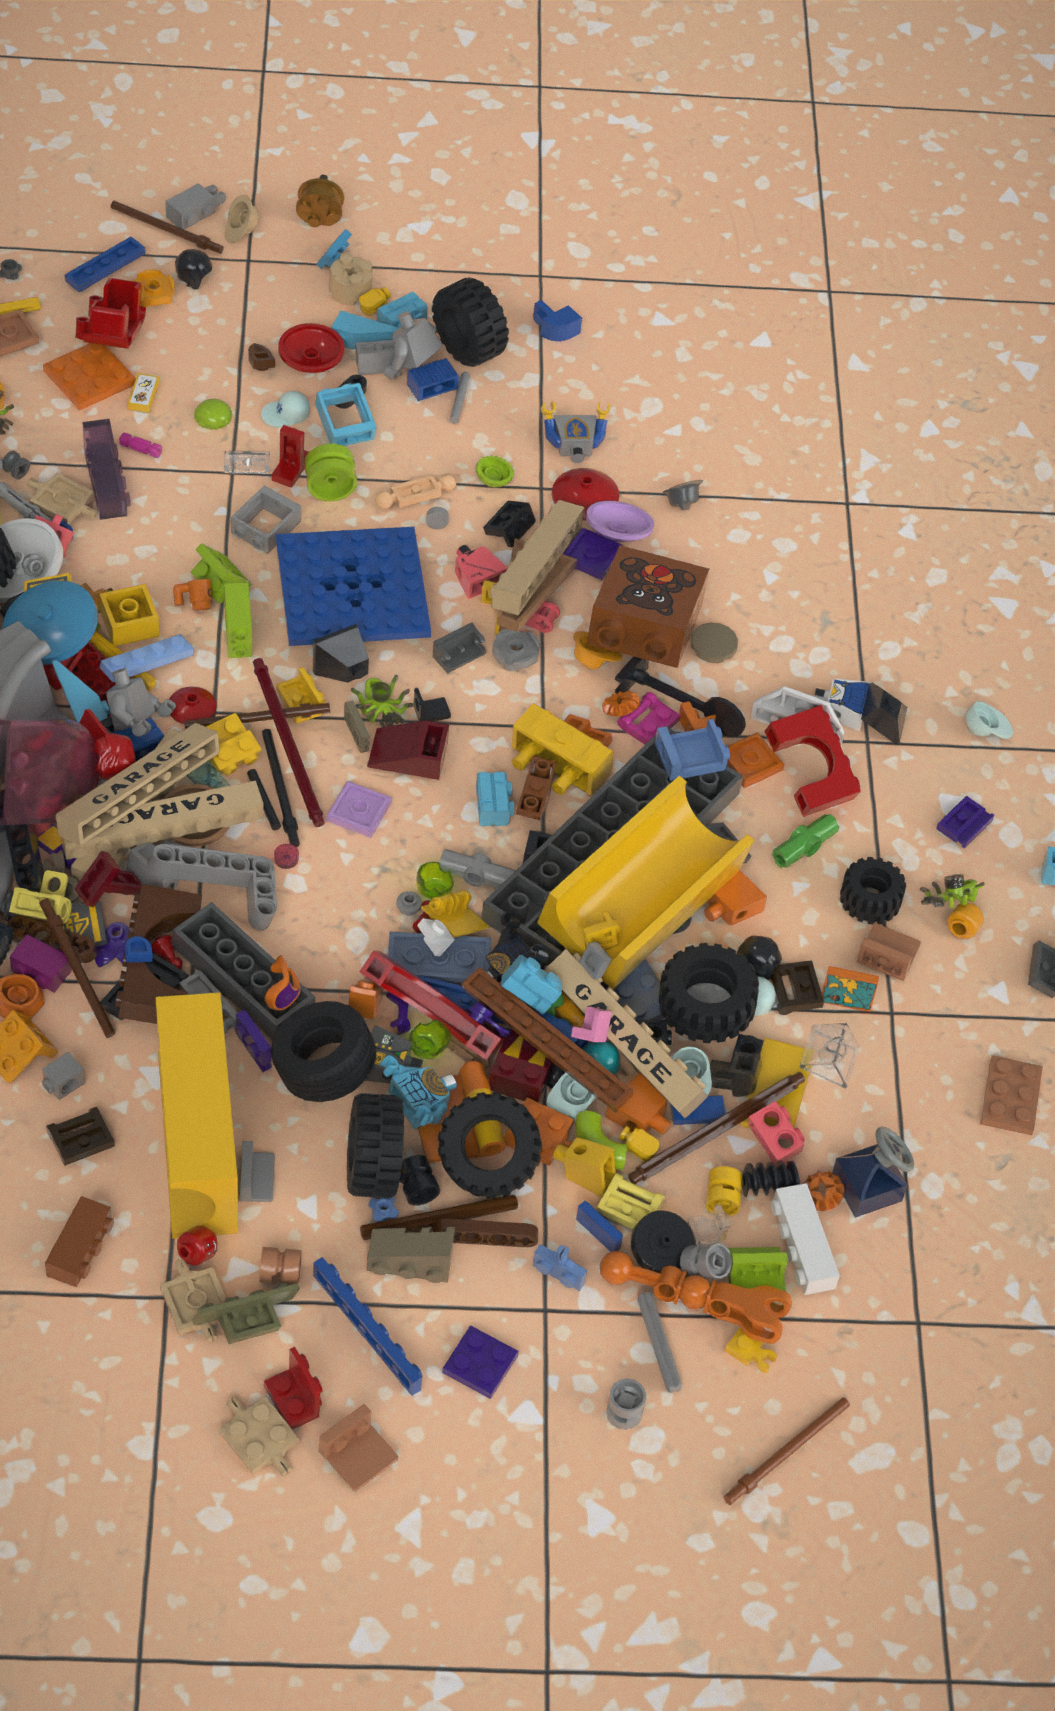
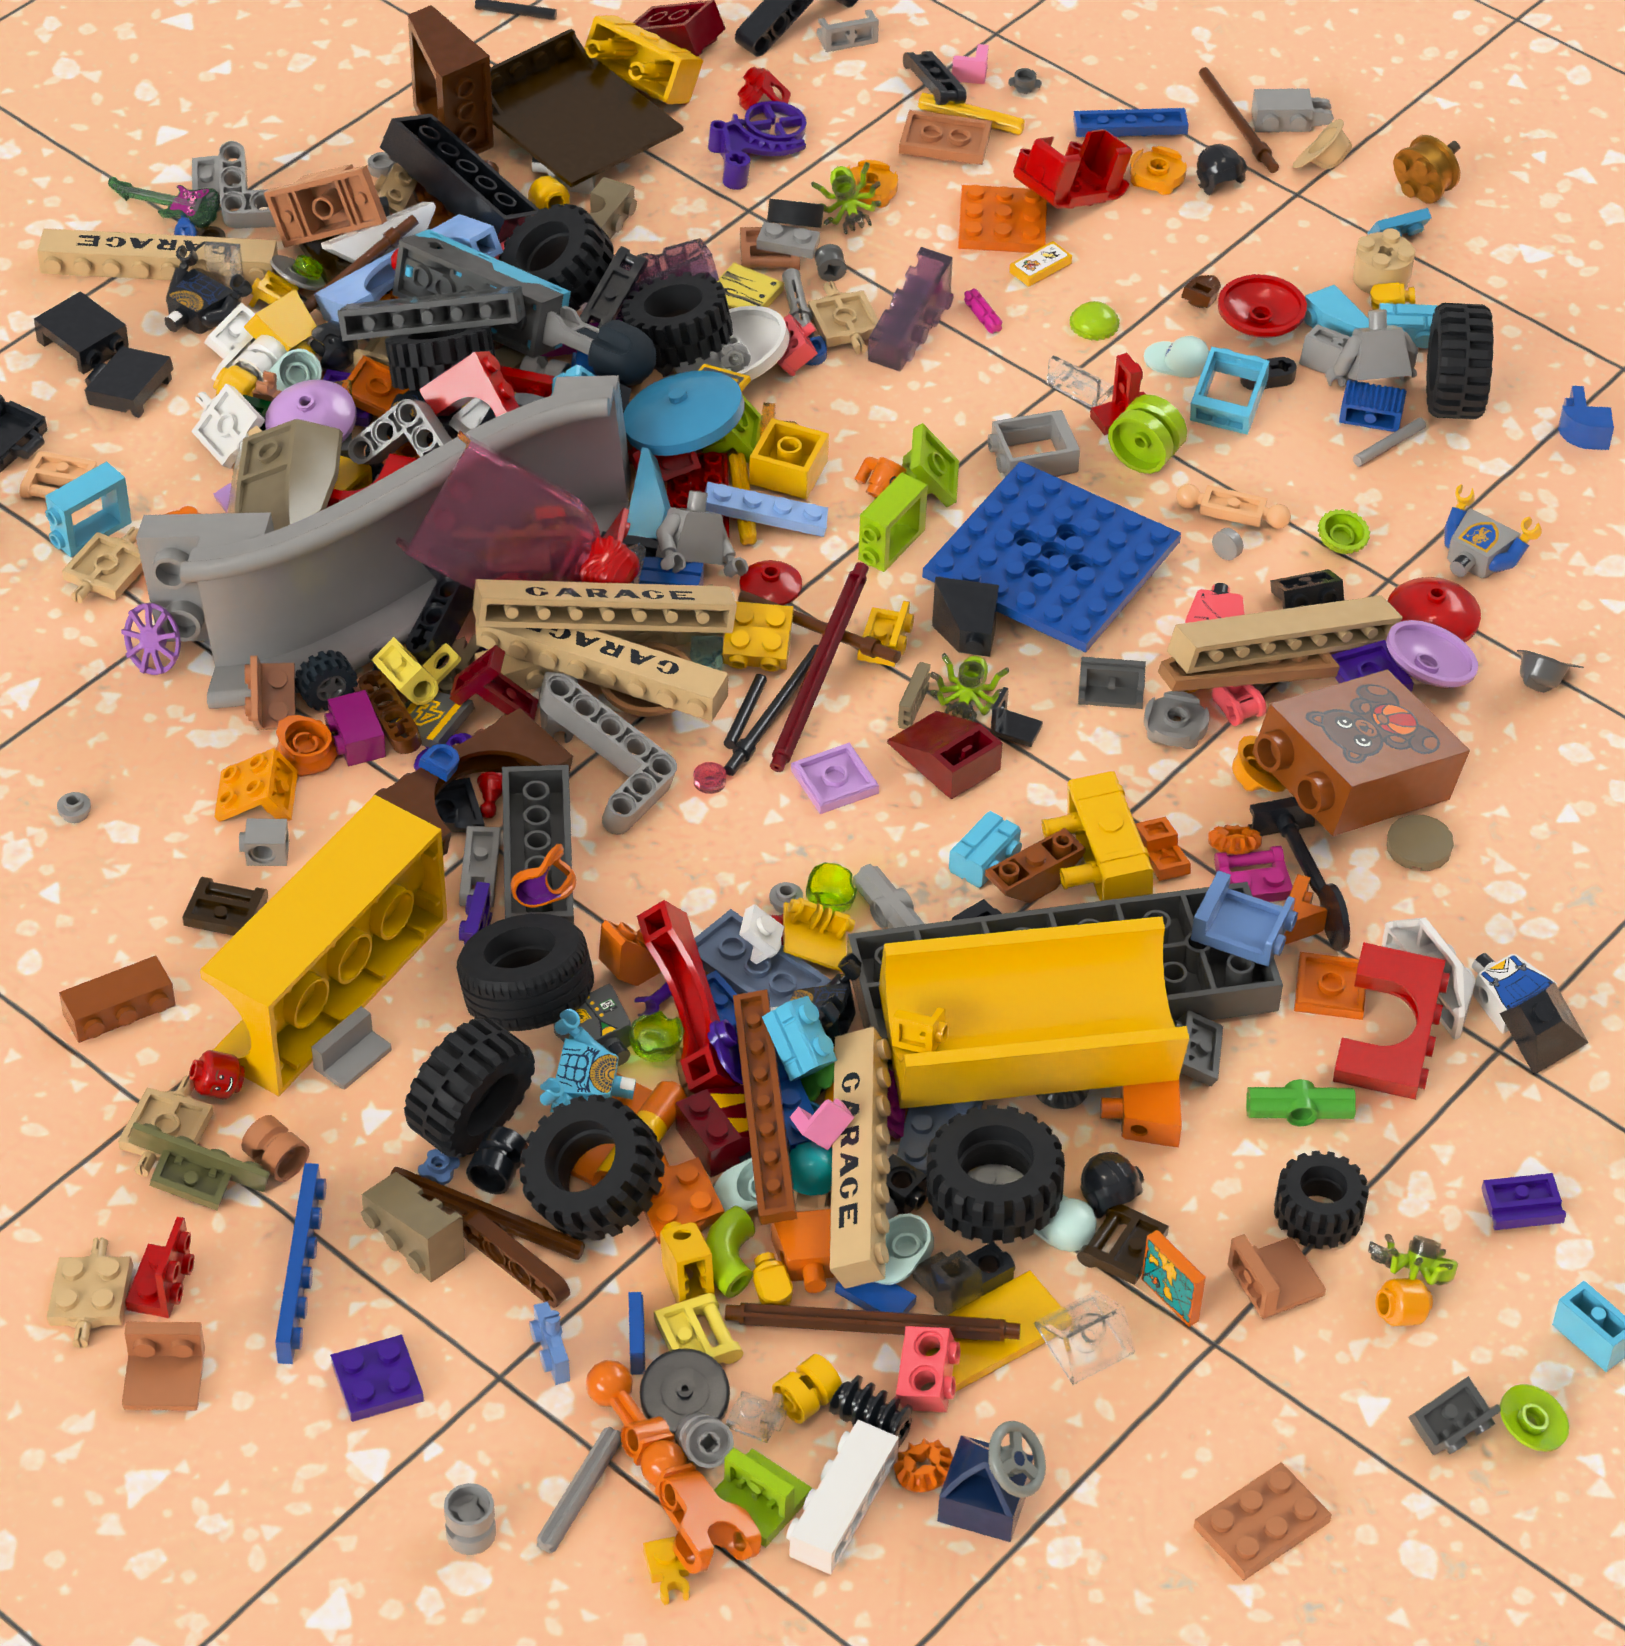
camera: 45 degrees right, 5 degrees down
reddish brown bar [39,898,116,1038] -> none
light grey plate [579,942,612,979] -> none

